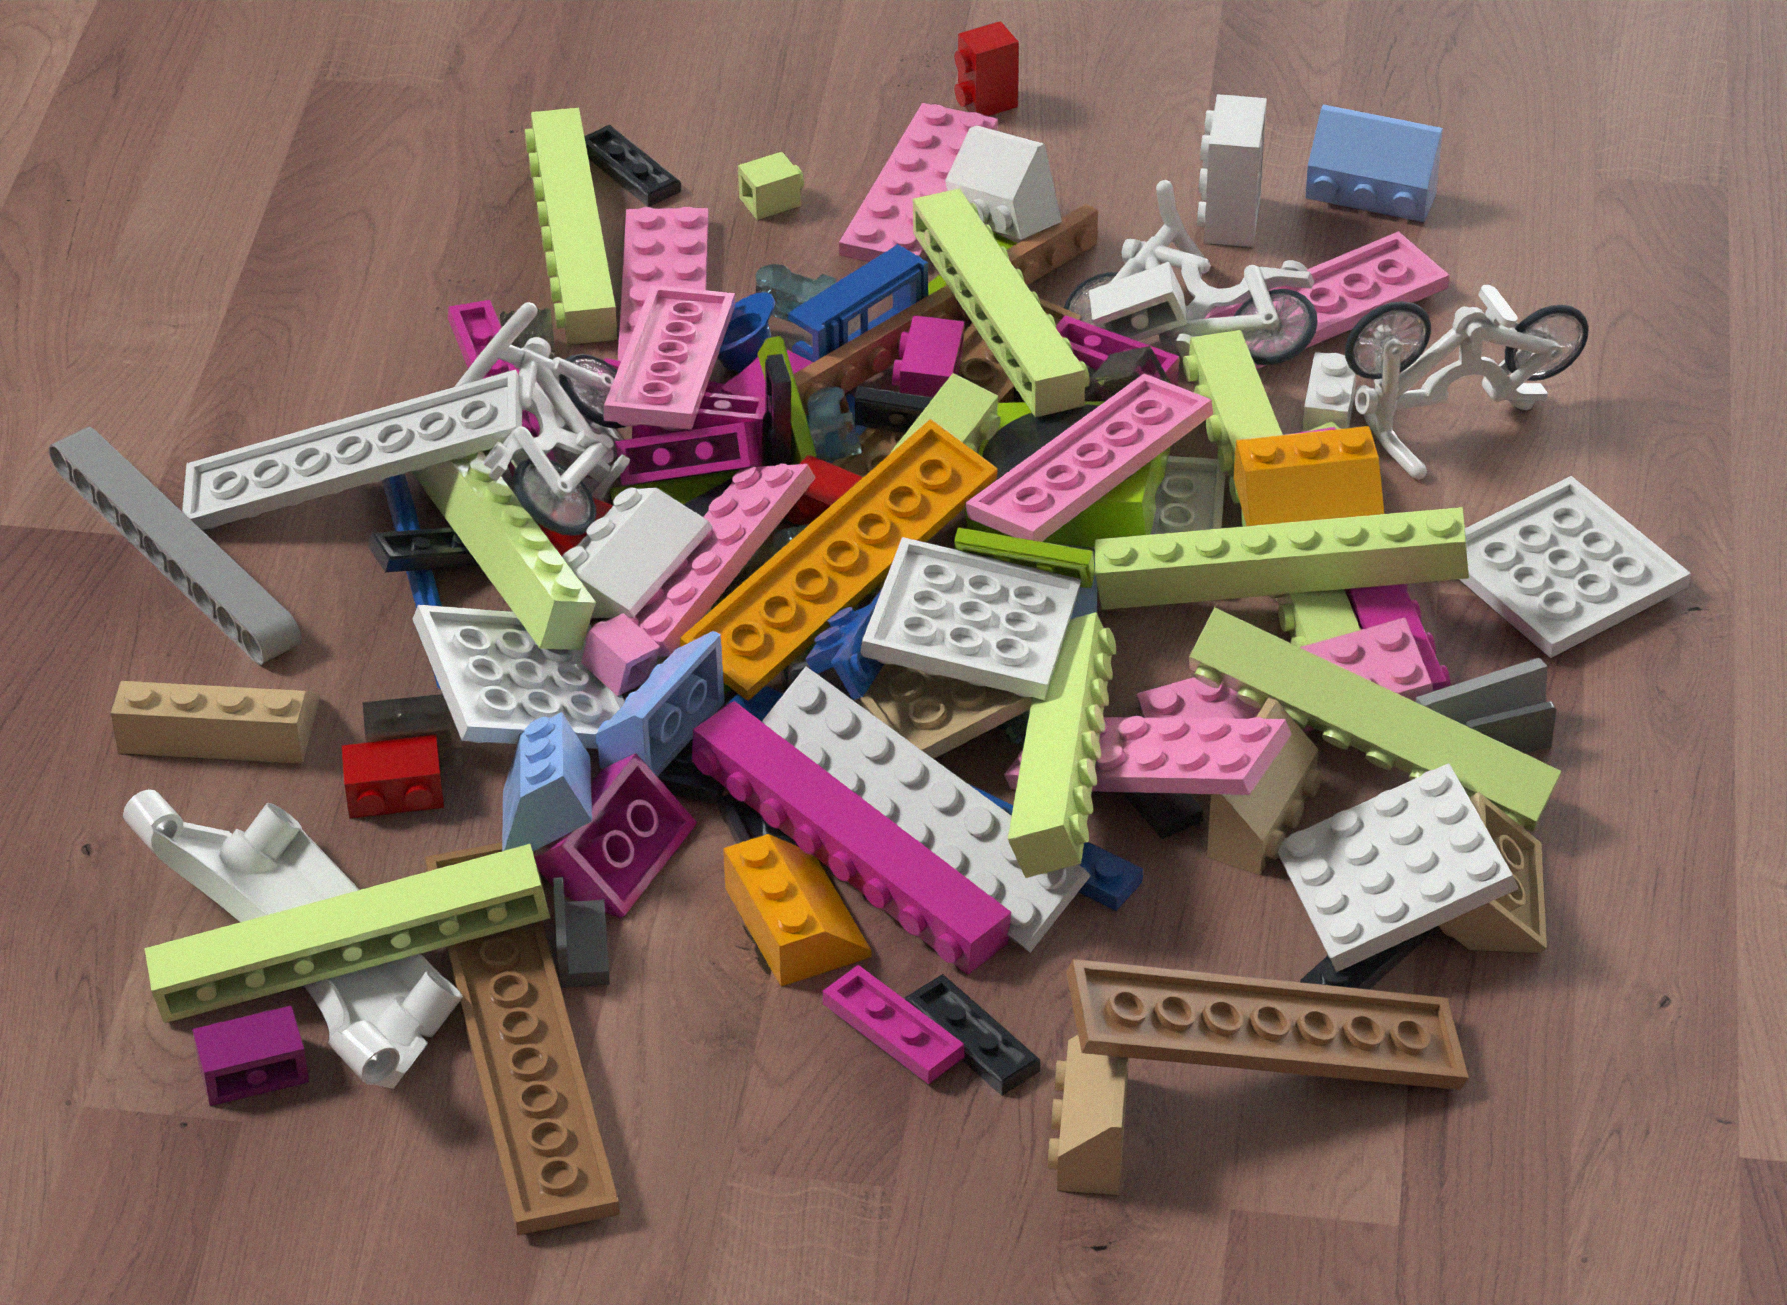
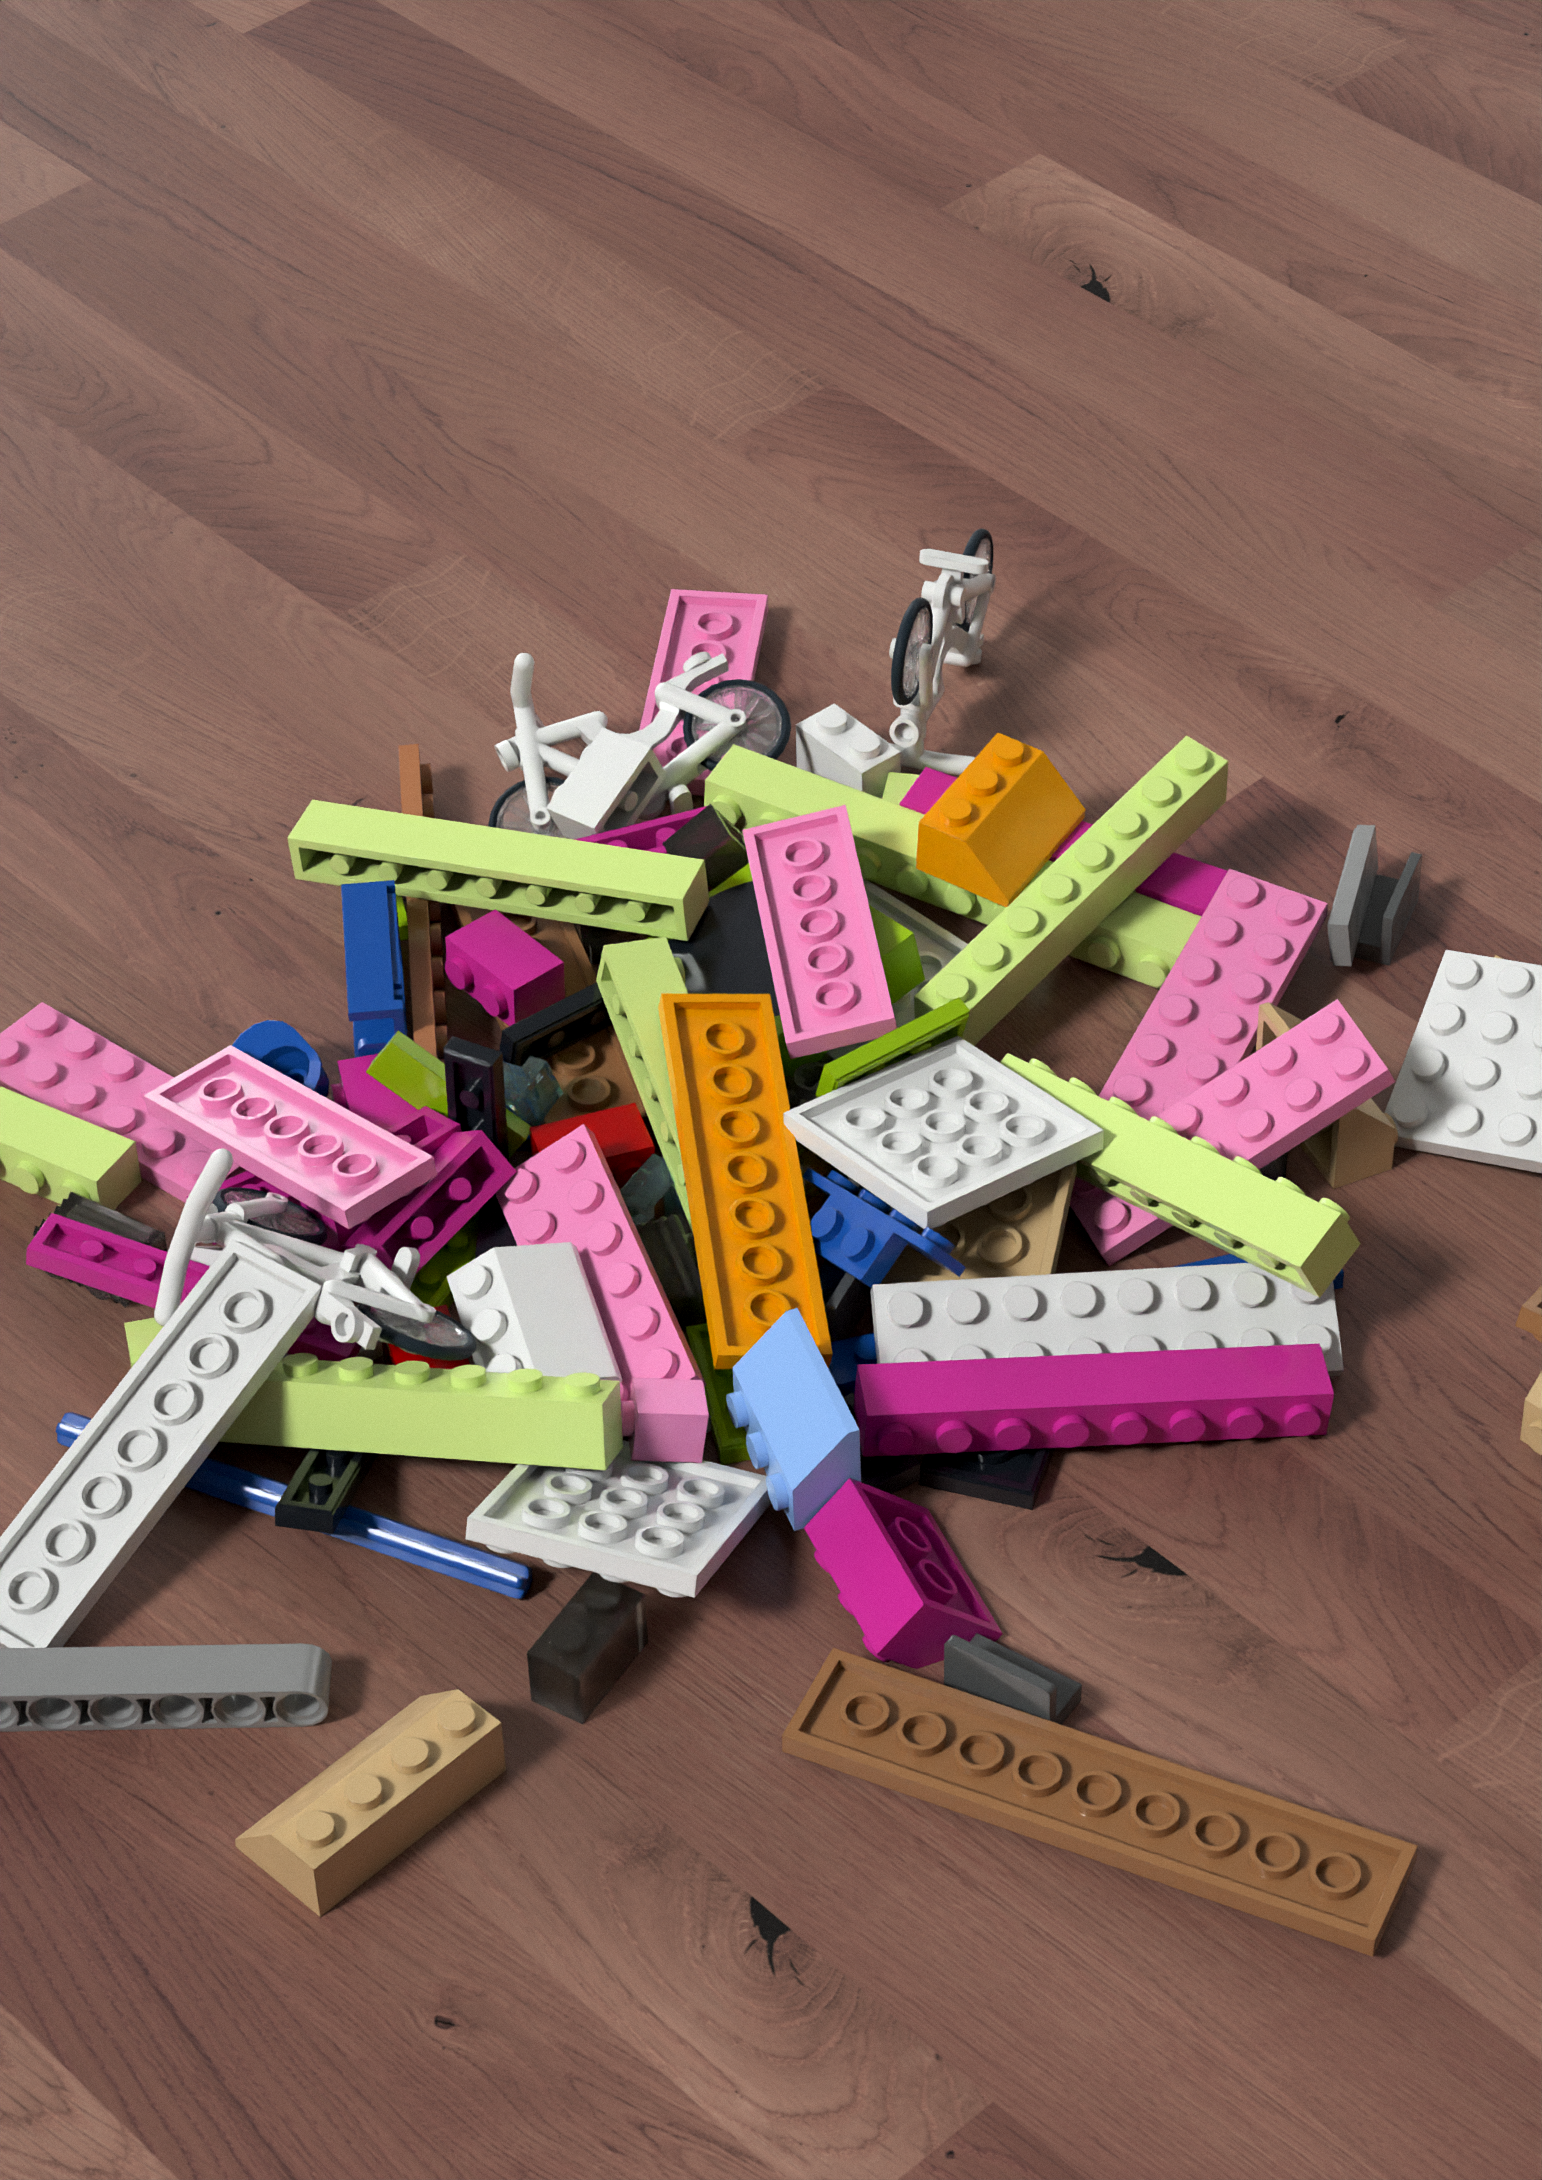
camera: 50 degrees left, 0 degrees up
white panel [123,789,463,1089] -> none
yellowish green brick [145,844,550,1023] -> none
magenta brick [192,1006,309,1106] -> none
red brick [341,735,444,819] -> none
light blue slope [502,712,592,851] -> none
light orange slope [723,834,872,987] -> none
yellowish green brick [738,152,804,220] -> none
clear light blue leg [755,264,836,323] -> none
dark pink plate [823,965,964,1084] -> none
bright pink plate [839,103,998,262] -> none
black tile [905,974,1040,1096] -> none
white slope [945,125,1062,240] -> none
red brick [954,21,1019,116] -> none
yellowish green brick [1189,607,1561,832] -> none
white brick [1197,94,1267,248] -> none
light blue slope [1305,104,1443,222] -> none
white plate [1459,476,1691,658] -> none

